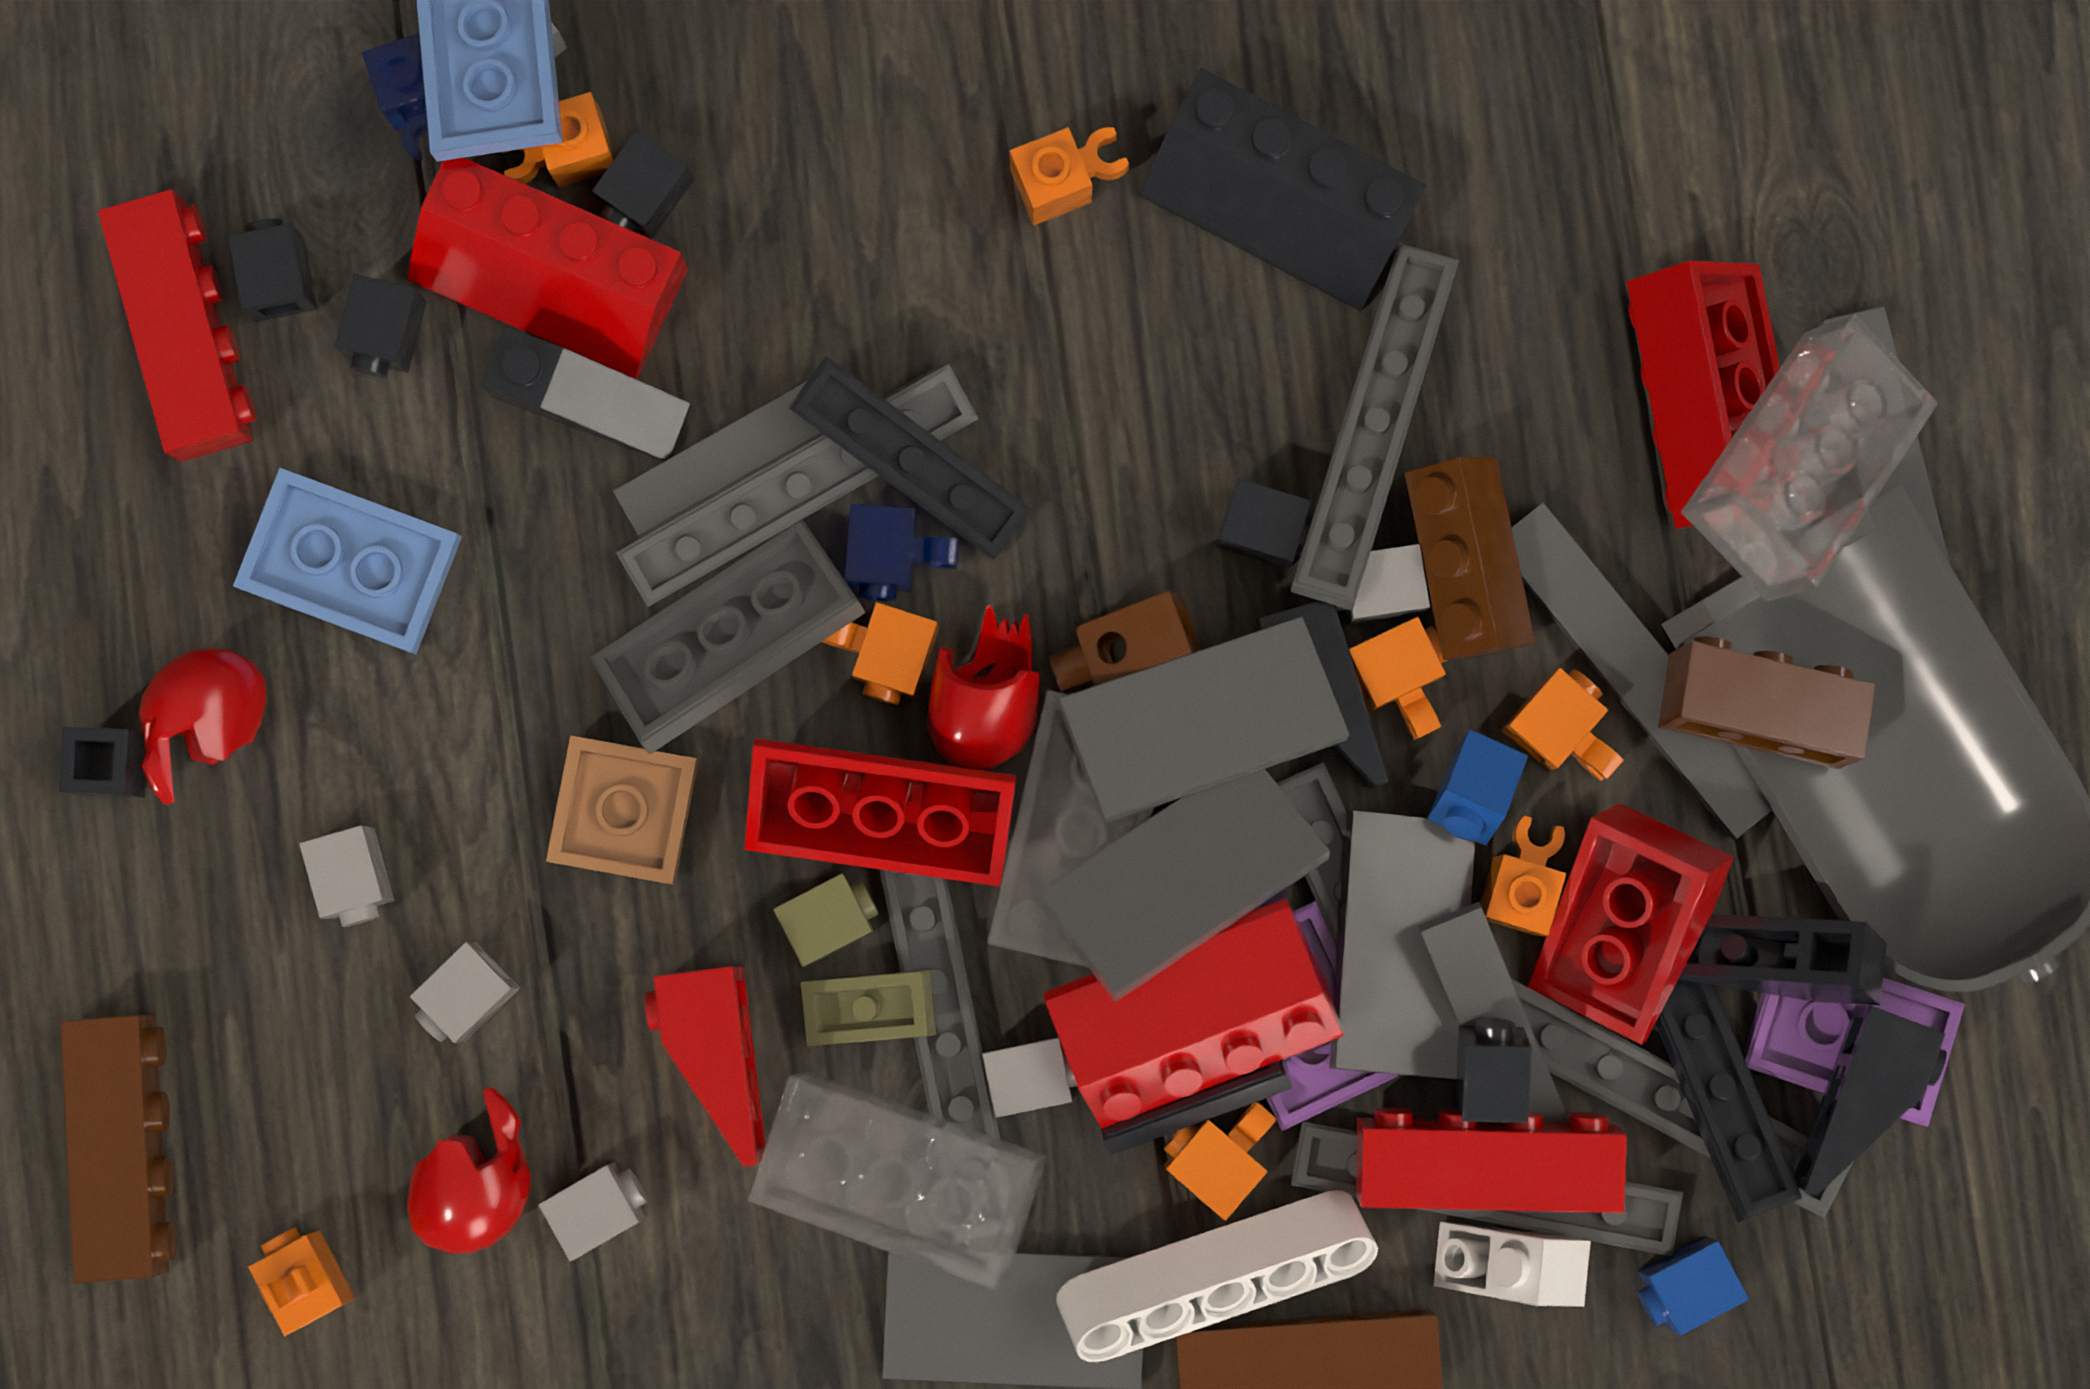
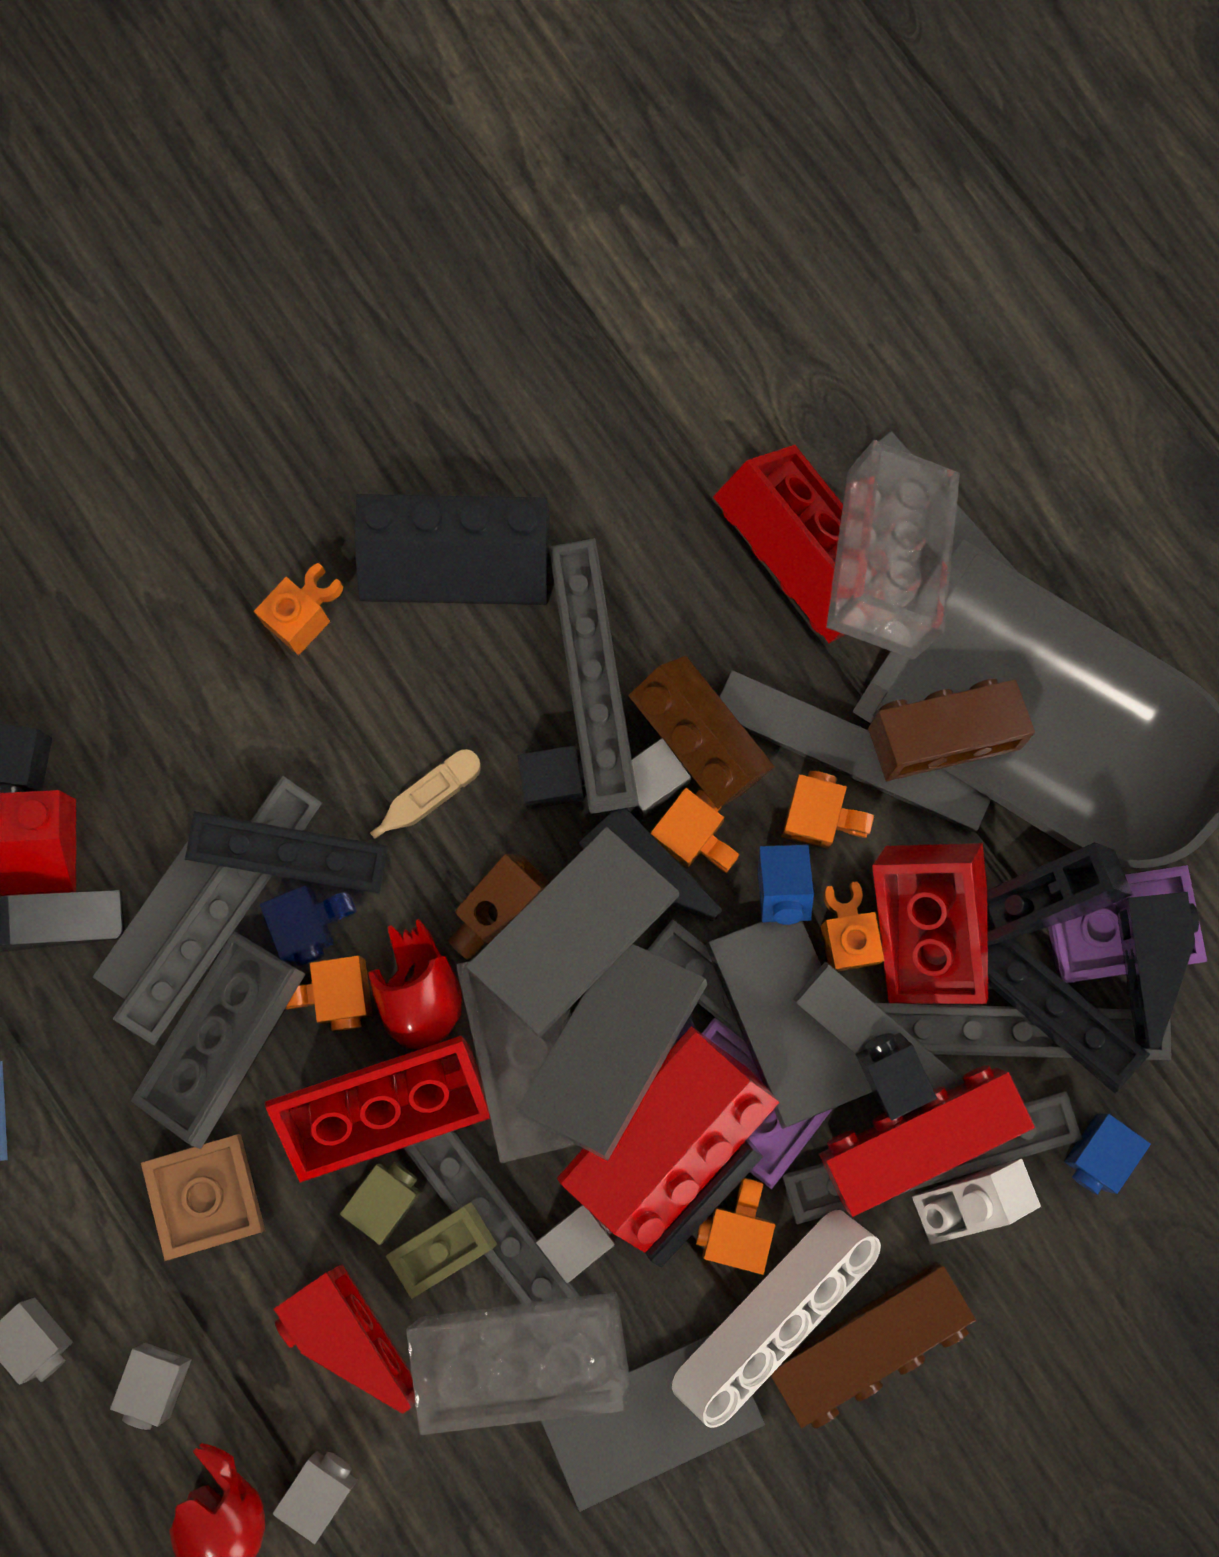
camera: 20 degrees left, 5 degrees down
none -> tan piece [370,749,481,839]

